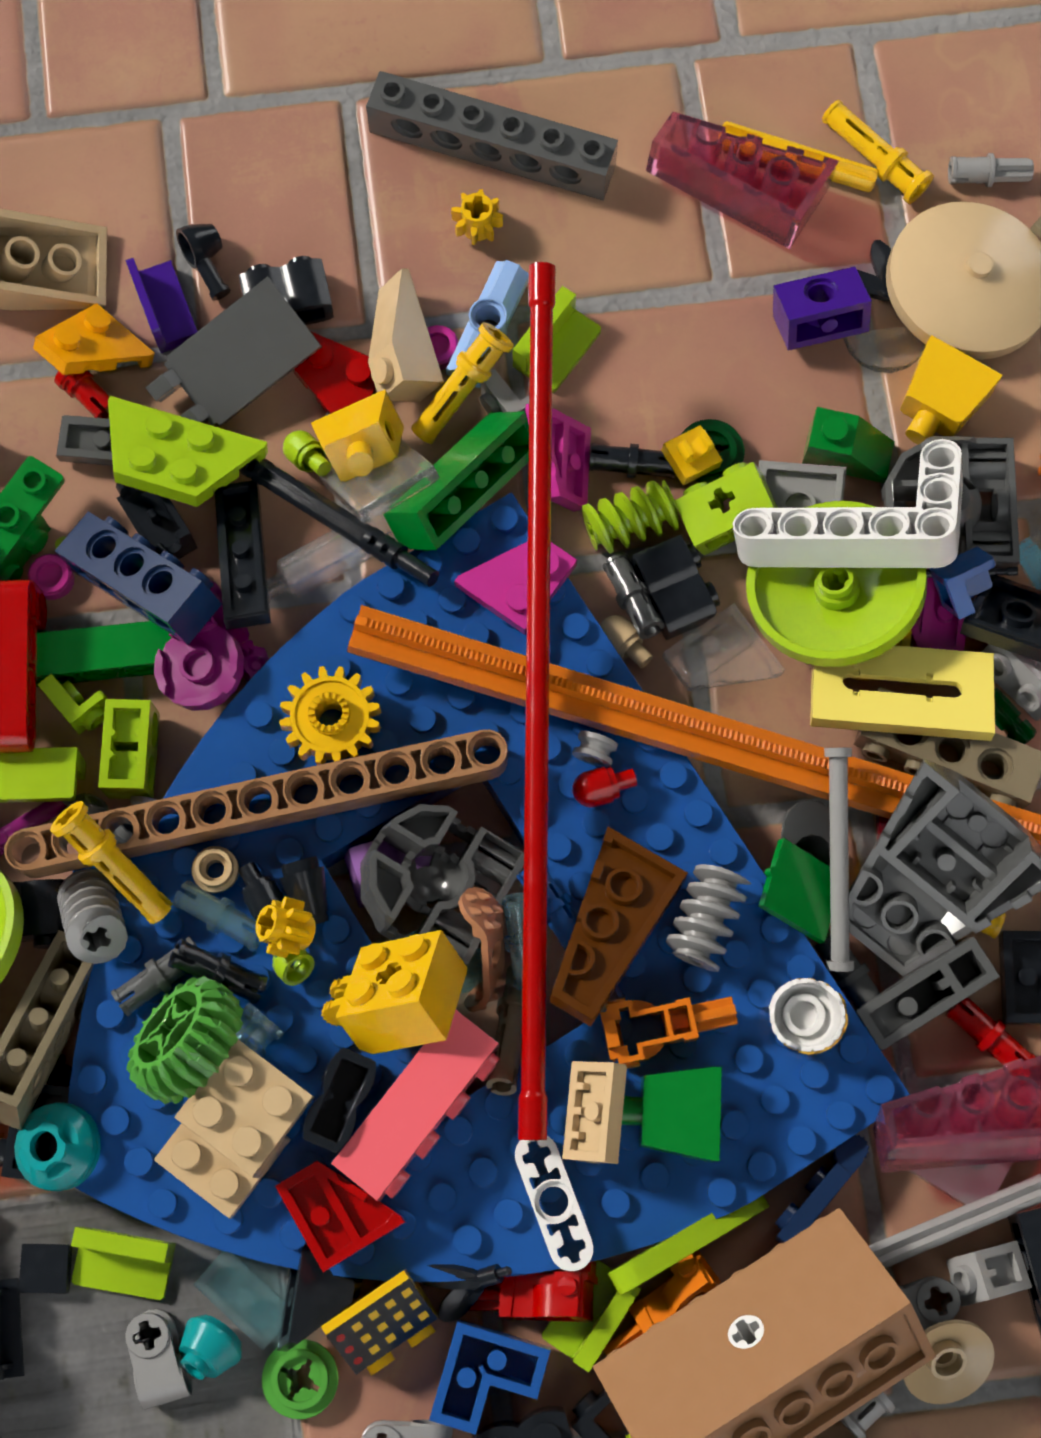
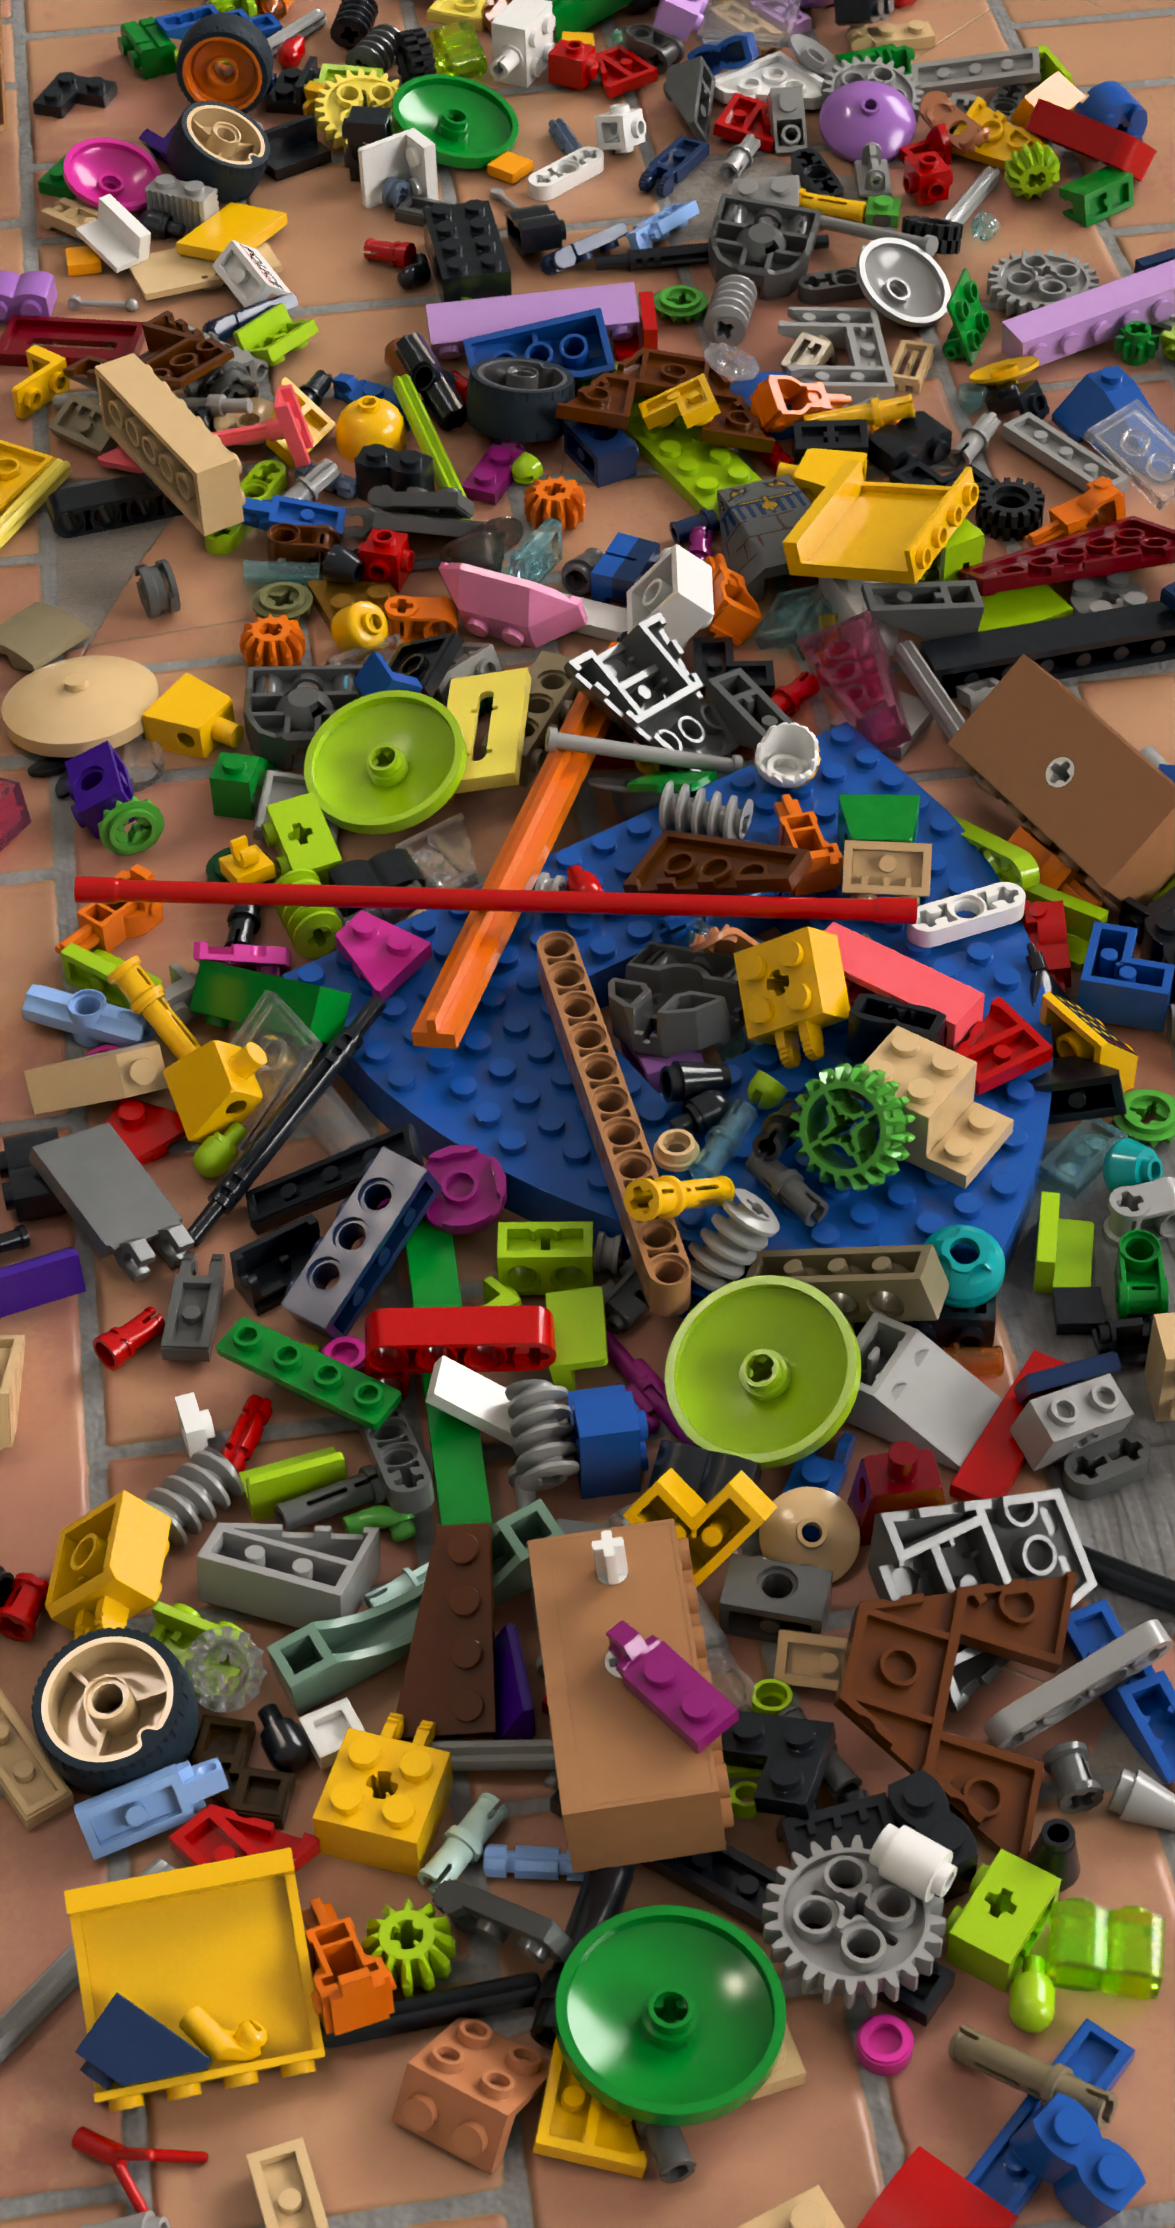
camera: 90 degrees left, 30 degrees down
light orange wing [33,303,155,375] -> none
lime wing [108,396,268,507] -> none
yellow gear [256,896,316,958] -> none
yellow gear [279,666,381,765] -> none
white beam [733,439,963,568] -> none
dark blue hinge [774,1134,870,1244] -> none
none -> orange piece [55,864,164,955]
none -> bright green gear [97,795,164,855]
none -> green piece [1114,1229,1169,1319]

